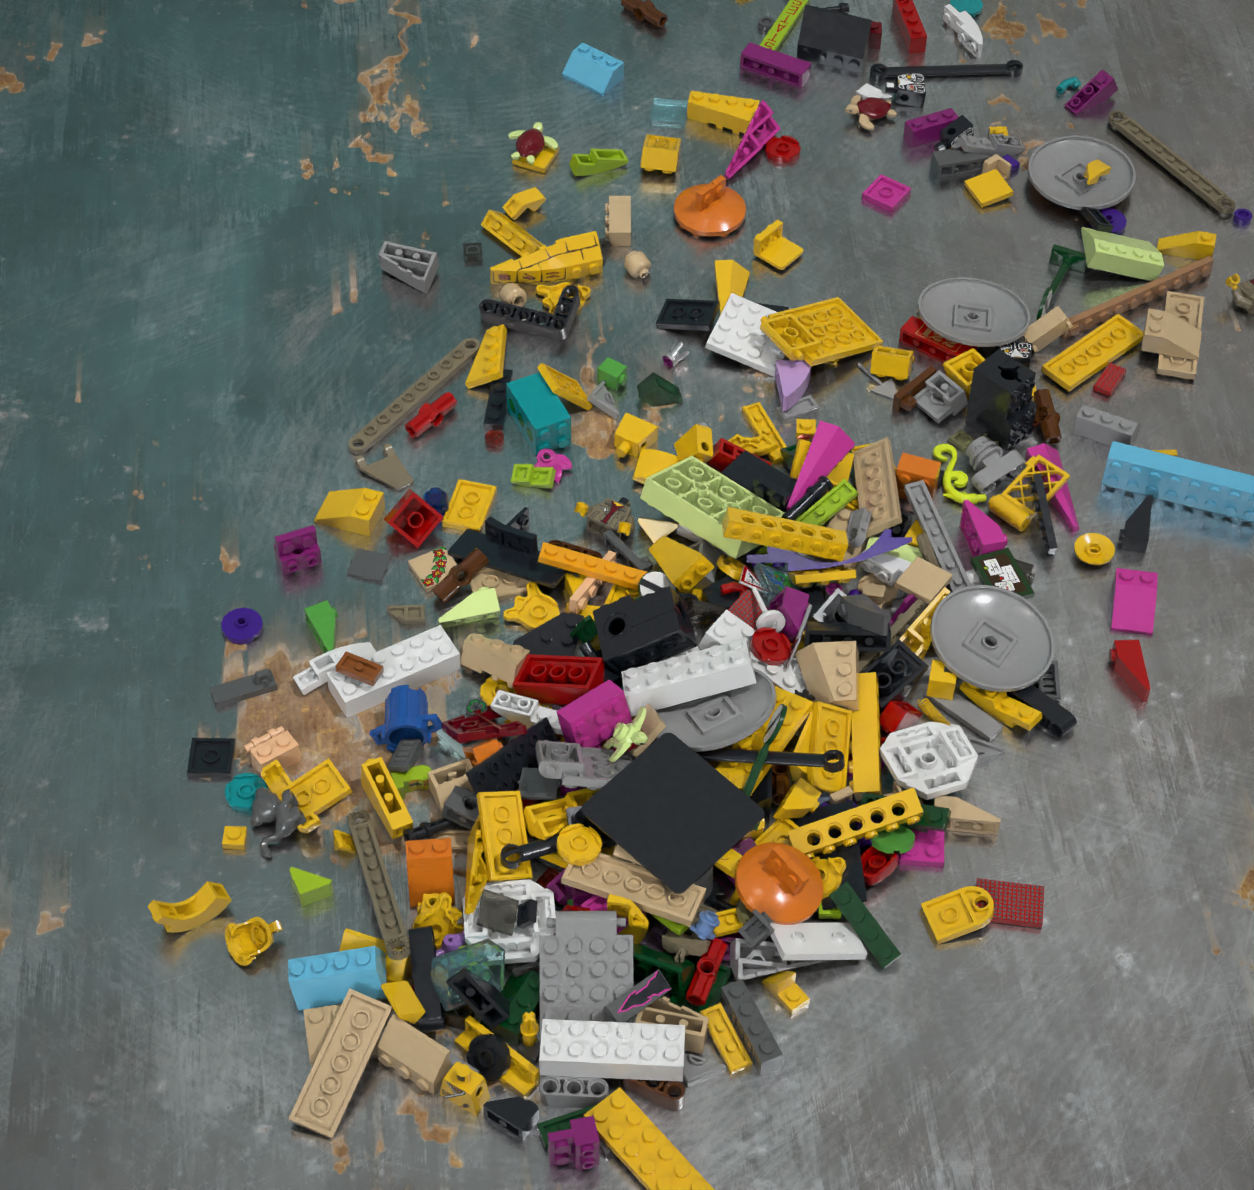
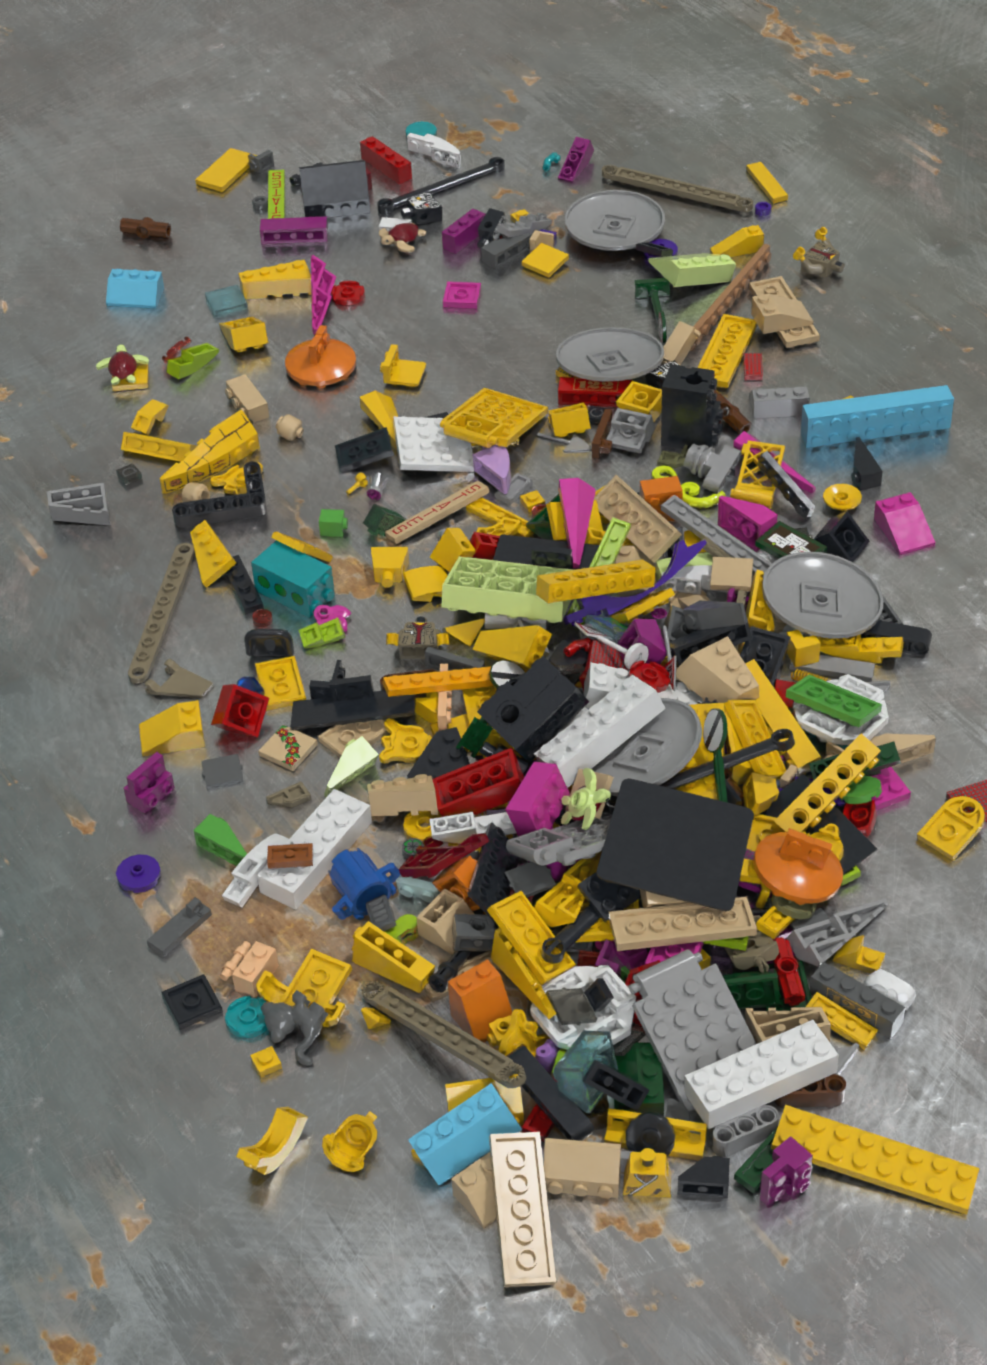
camera: 25 degrees left, 5 degrees down
lime slope [289,867,334,907] -> none
yellow slope [381,981,425,1024] -> none
red piece [405,392,457,438] -> none
reddish brown piece [432,548,489,603] -> none
yellow axle [520,1011,539,1047] -> none
yellow tile [556,824,602,866] -> none
light grey tile [587,380,620,419] -> none
tile [603,969,672,1022] -> none
yellow slope [607,894,649,929] -> none
medium blue brick [689,910,720,940] -> none
yellow tile [716,555,754,581] -> none
dark grey bracket [738,909,775,949] -> none
white plate [770,922,868,961] -> none
black pin [782,476,833,521] -> none
dark green plate [829,882,902,969] -> none
light grey piece [846,507,872,549] -> none
yellow slope [1083,159,1111,185] -> none
red slope [1109,639,1151,702] -> none
none -> clear red tile [162,336,192,364]
none -> black piece [244,629,295,657]
none -> yellow hand [346,472,368,495]
none -> tan tile [385,481,489,544]
none -> black tile [588,406,607,424]
none -> bright green plate [786,675,882,727]
none -> black slope [814,511,870,562]
none -> white piece [863,969,916,1010]

